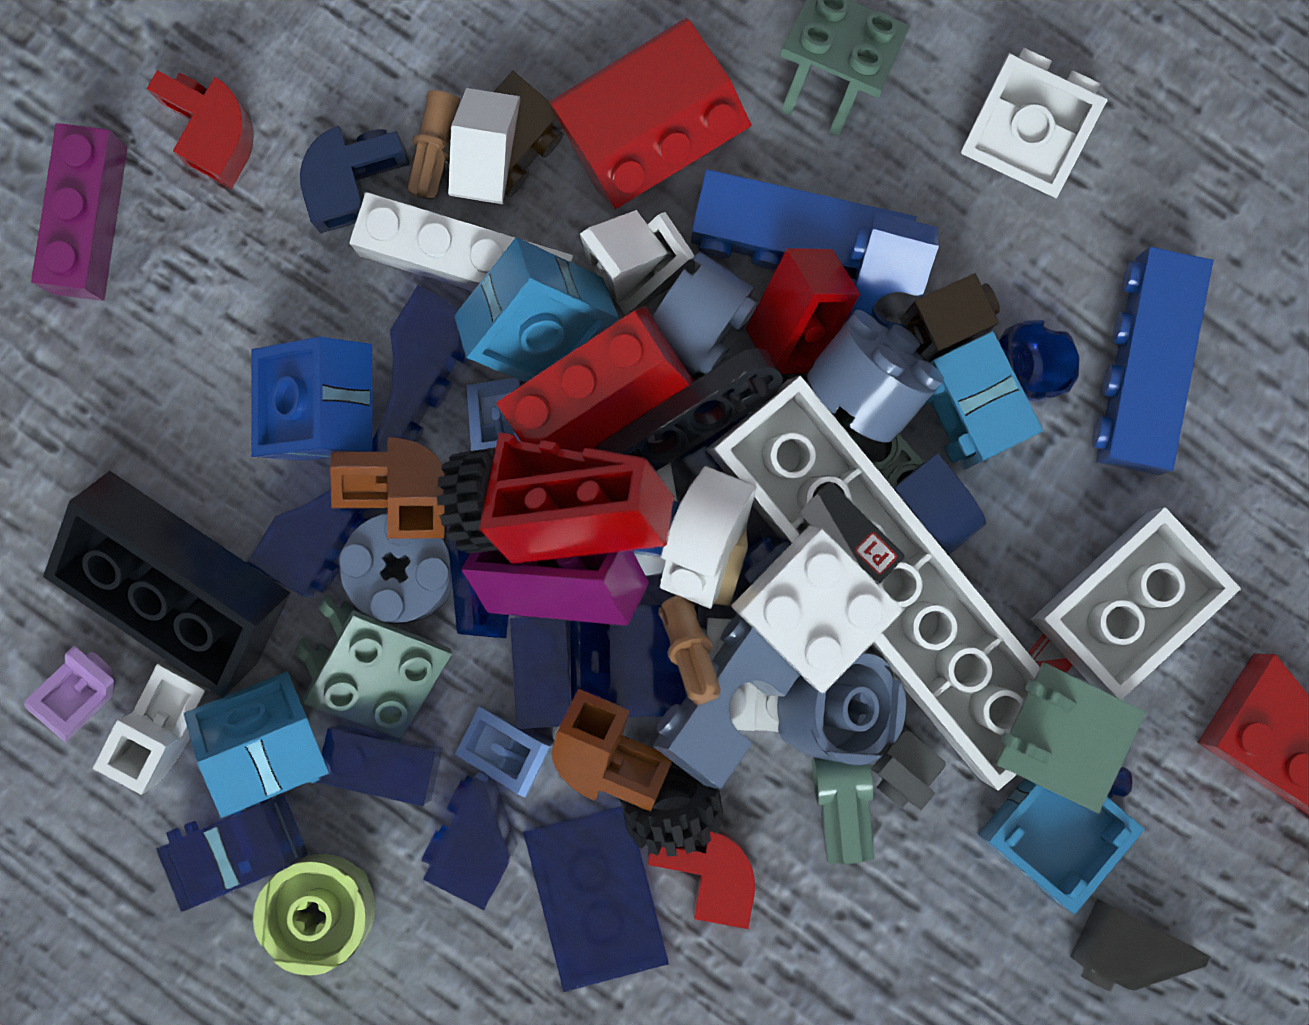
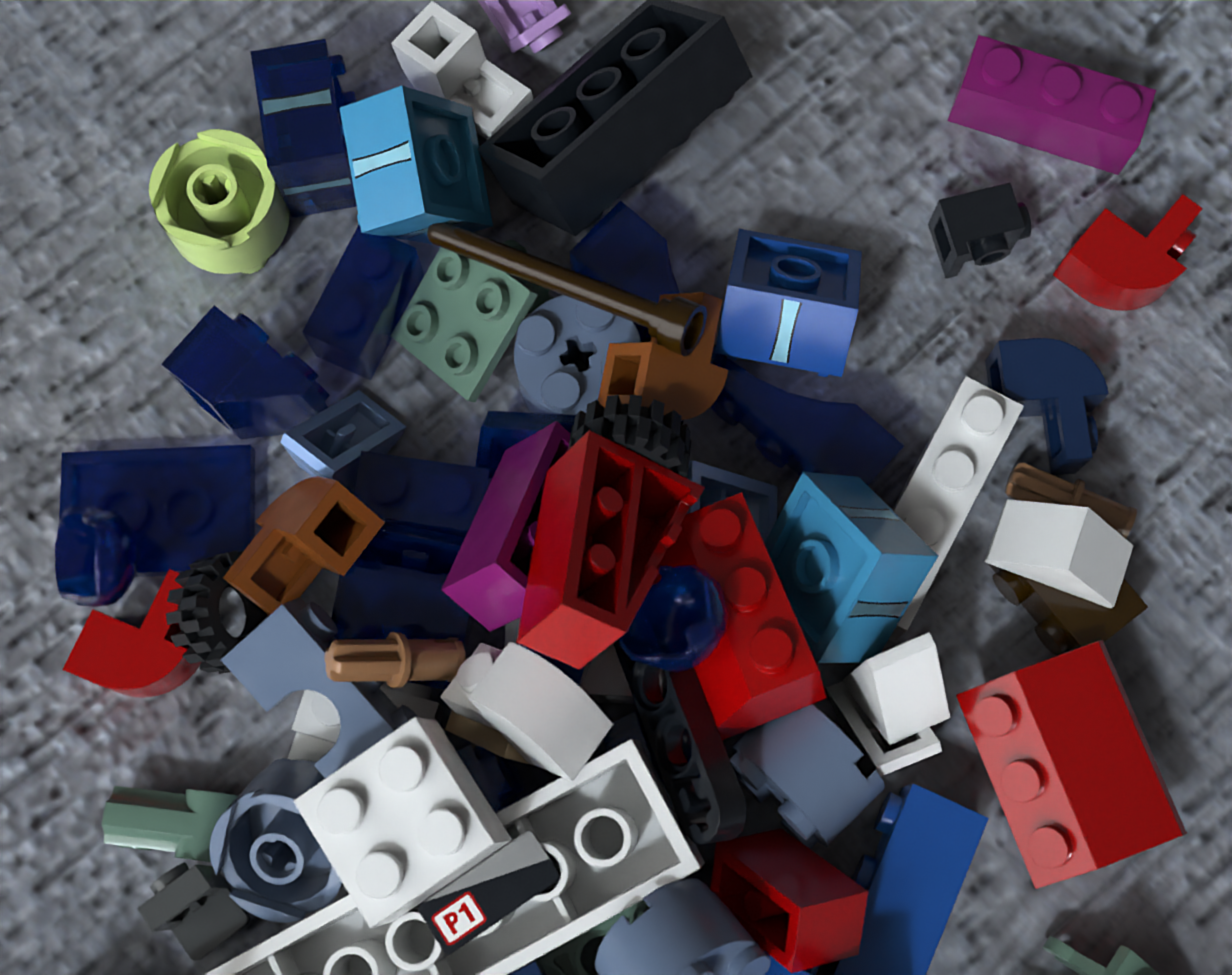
camera: 105 degrees right, 10 degrees down
none -> clear blue hair [55,506,140,607]
none -> dark brown piece [427,222,707,356]
none -> clear blue hair [620,565,728,672]
none -> black brick [928,182,1032,279]

